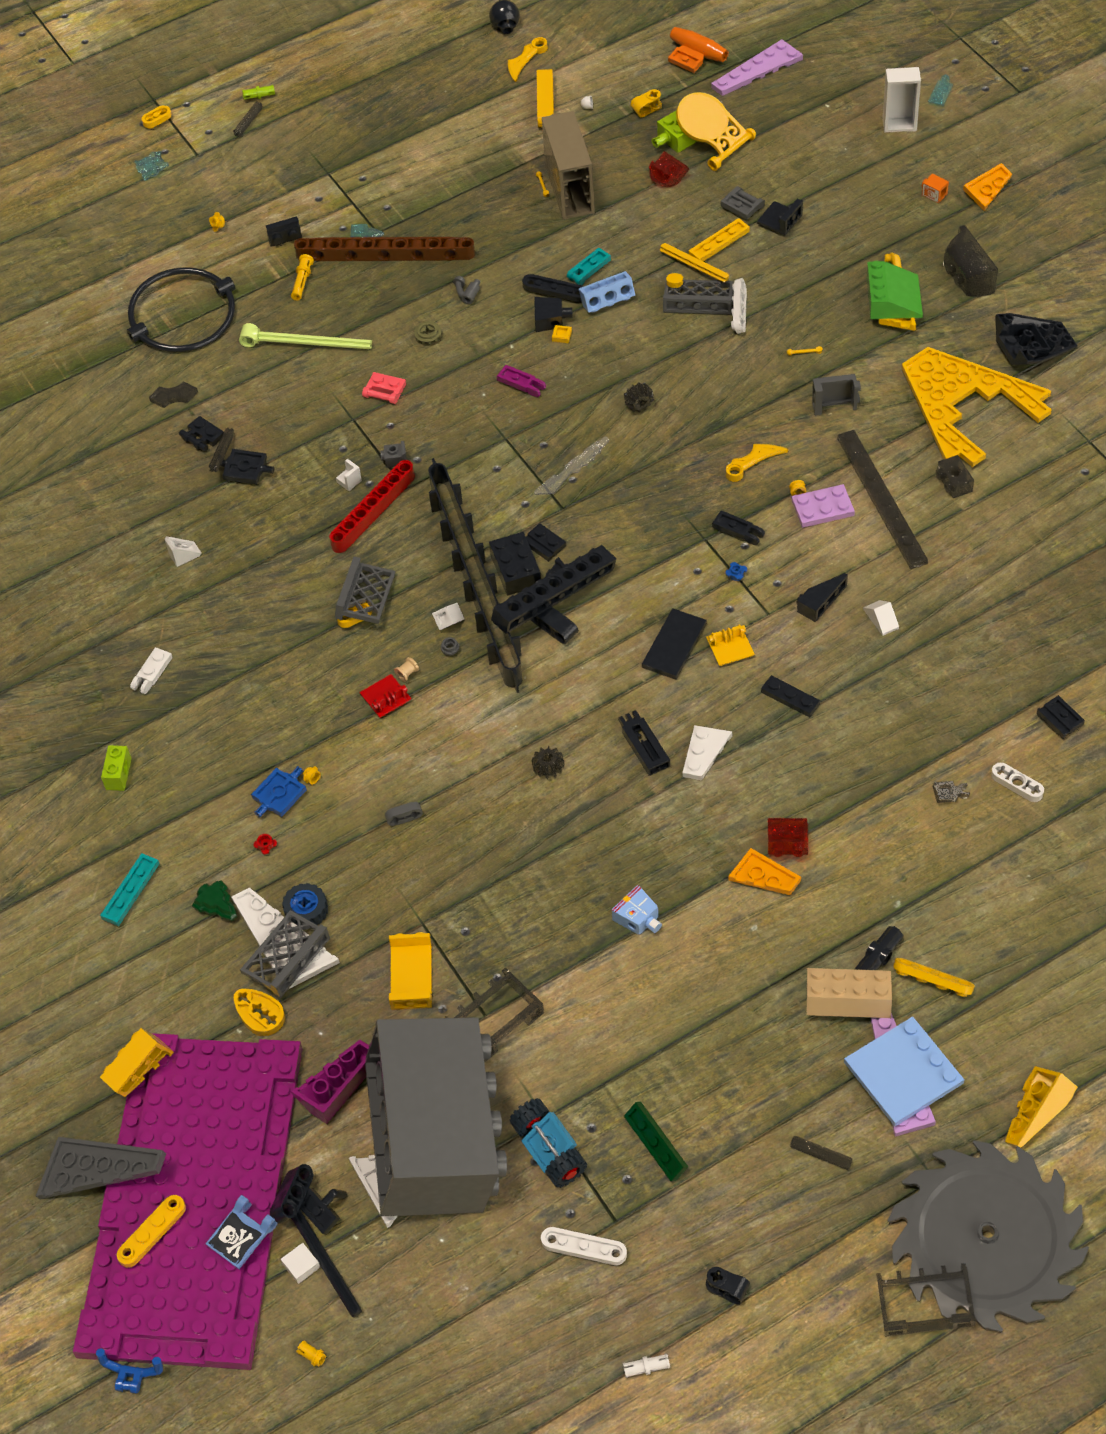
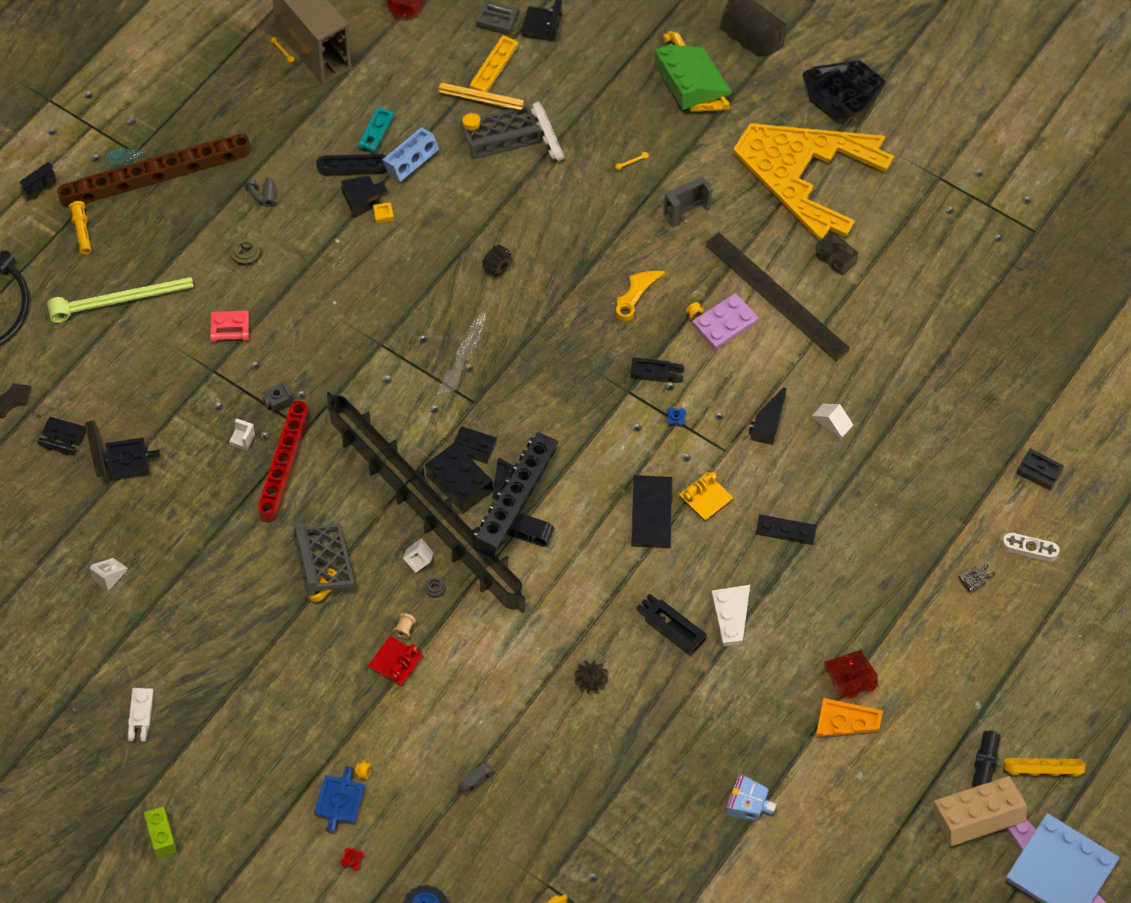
camera: 30 degrees left, 5 degrees up
magenta hinge [496,365,547,397] -> none

